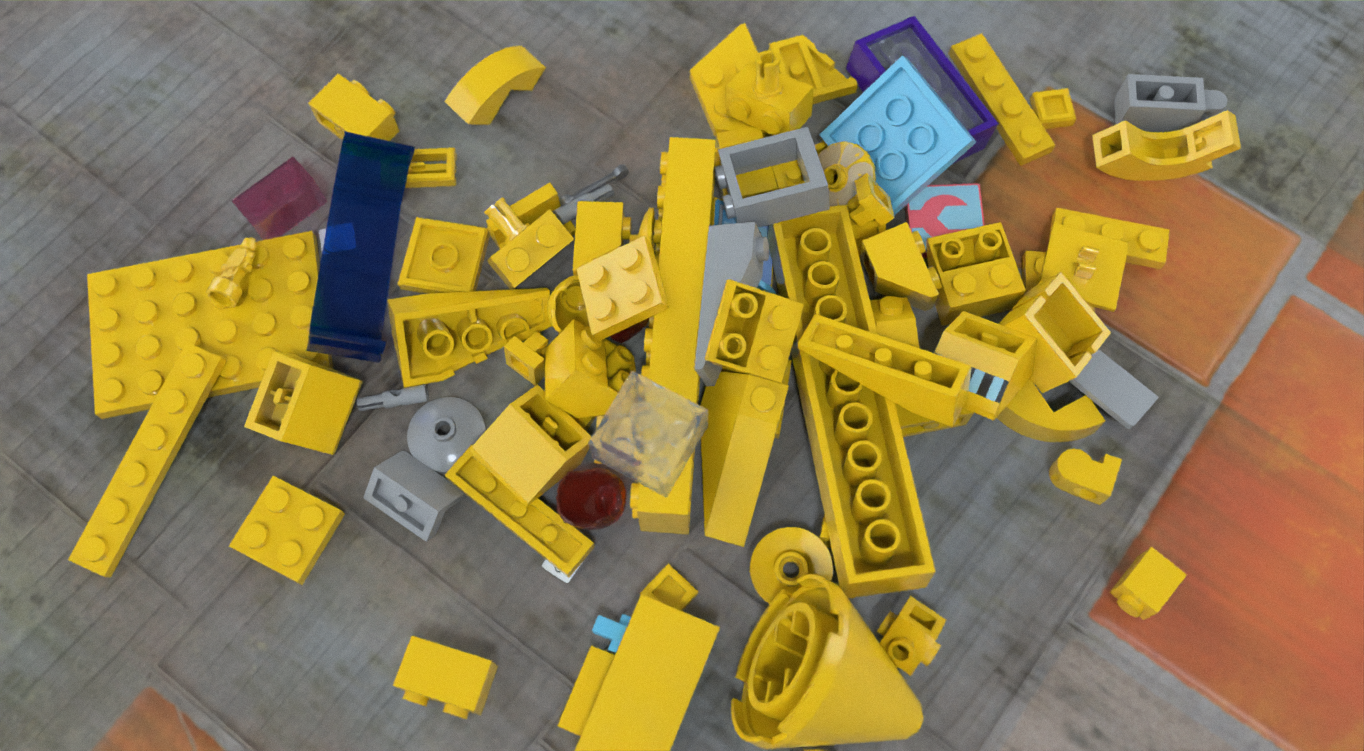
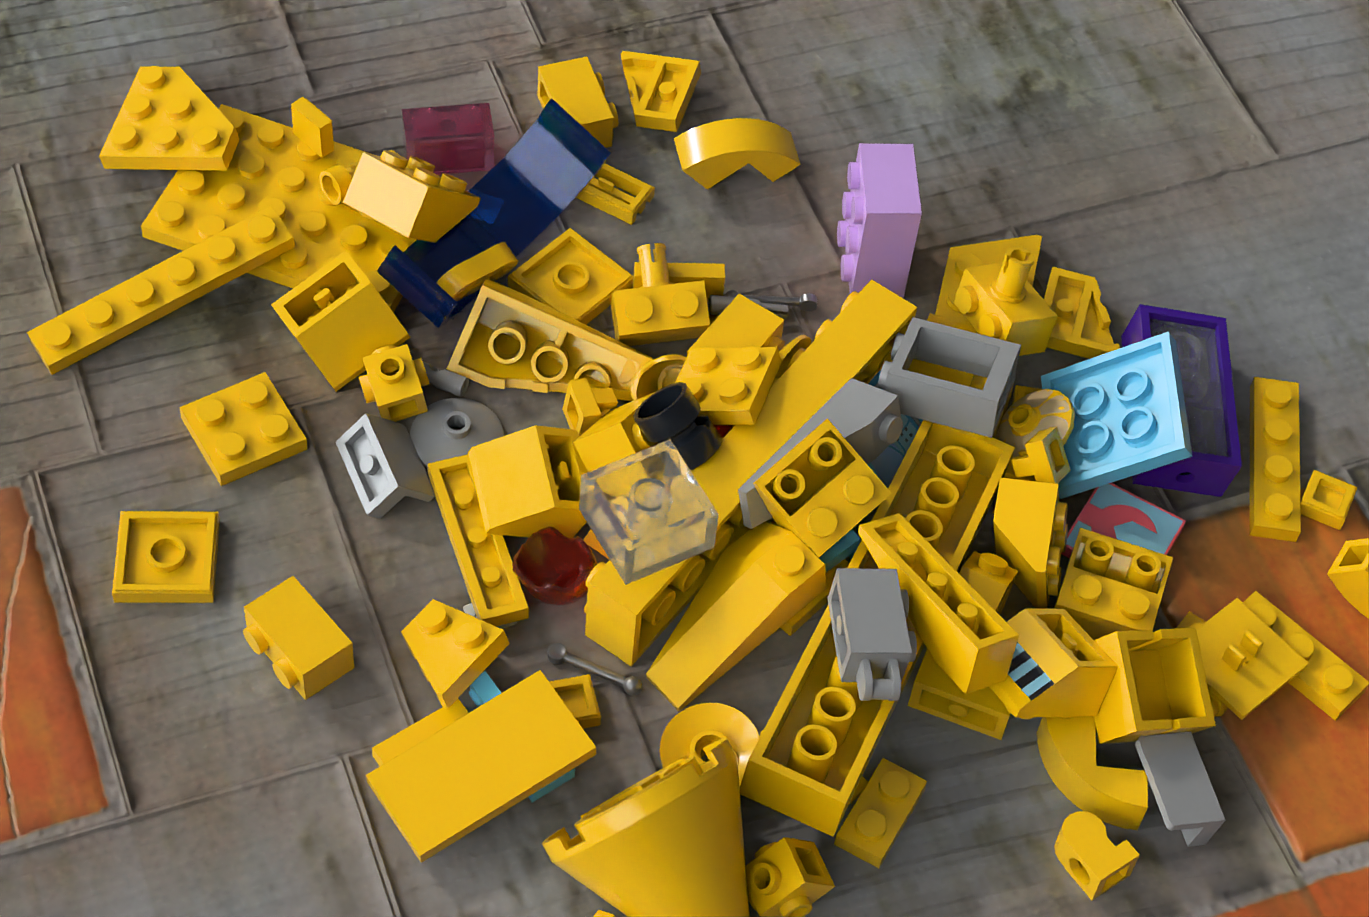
camera: 25 degrees right, 15 degrees down
none -> yellow plate [99,66,240,171]
none -> yellow tile [112,511,220,603]
none -> yellow tile [291,97,334,158]
none -> yellow slope [343,150,481,243]
none -> yellow brick [358,344,430,422]
none -> yellow wing [401,599,510,709]
none -> yellow beam [437,242,519,303]
none -> flat silver hinge [547,643,643,696]
none -> yellow wing [621,50,701,132]
none -> black wheel [633,382,723,475]
none -> light grey brick [827,568,917,701]
none -> yellow plate [834,758,927,868]
none -> lavender brick [837,143,922,298]

